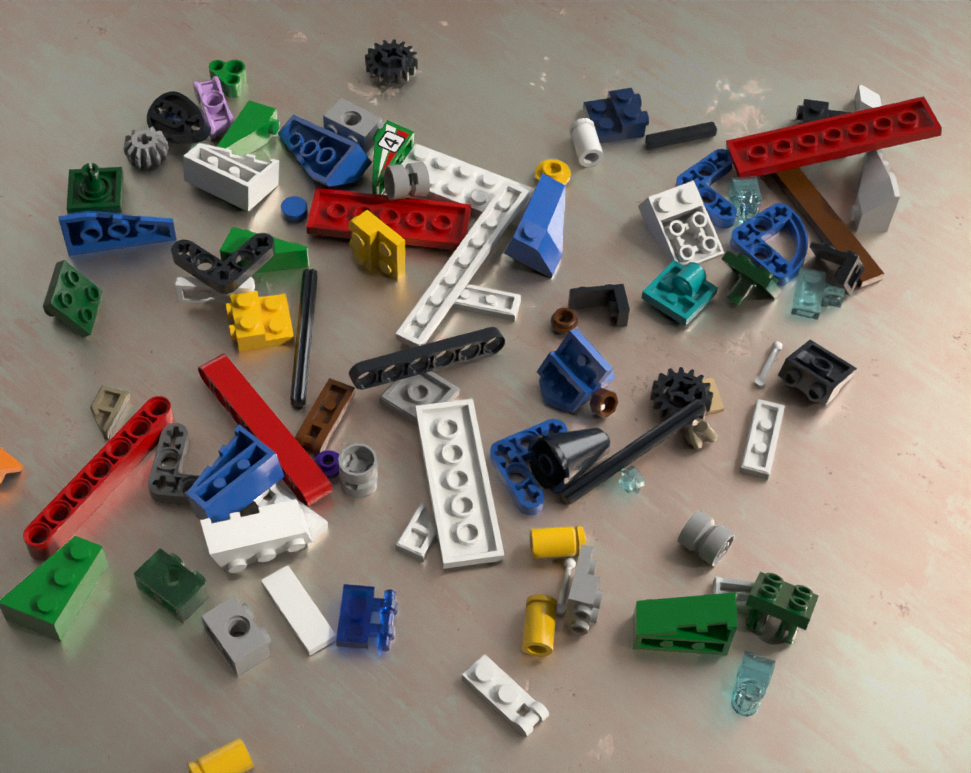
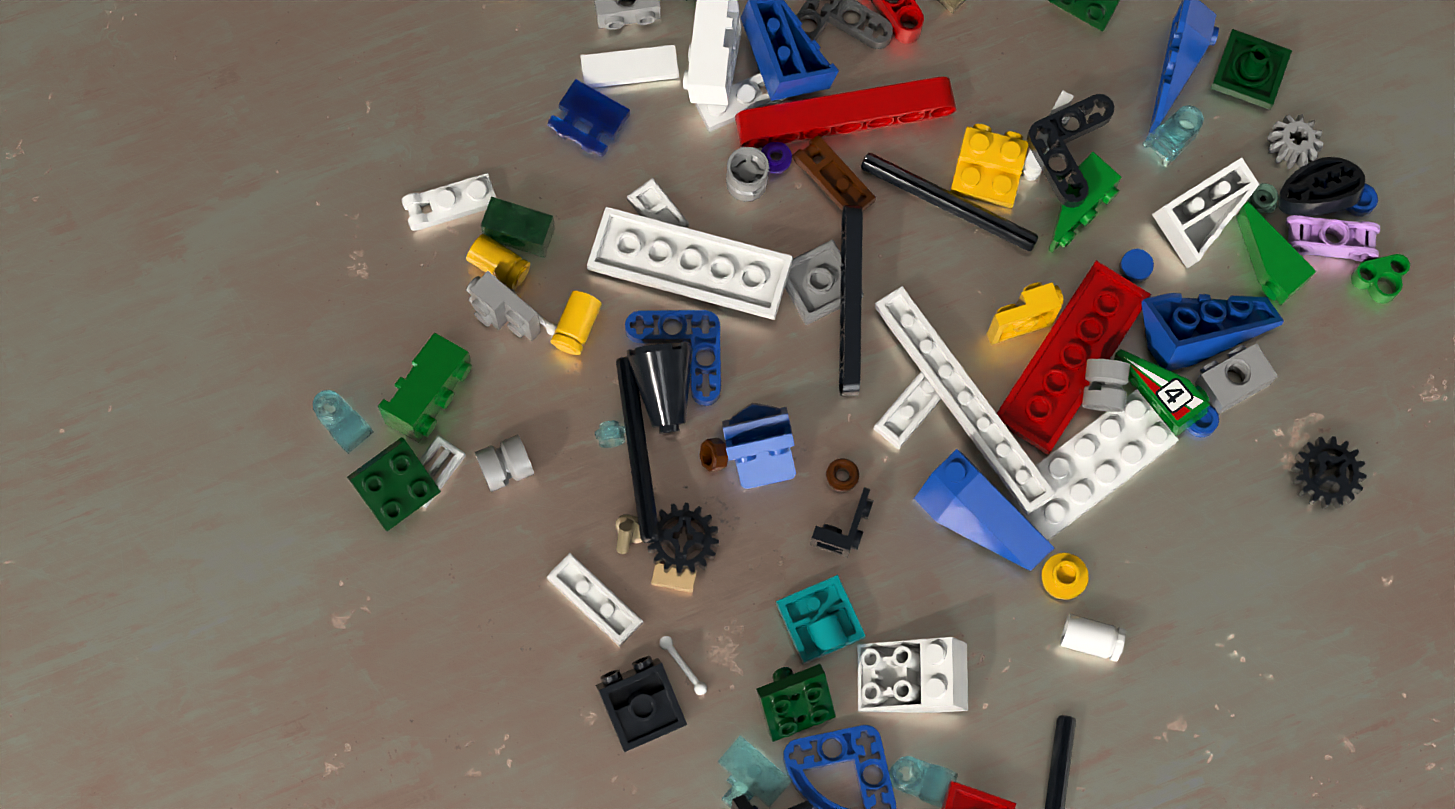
camera: 115 degrees right, 20 degrees up
dark blue plate [583,88,649,144] -> none
blue beam [675,149,737,228] -> none
none -> clear green brick [481,196,555,258]
none -> clear light blue piece [1143,105,1204,167]

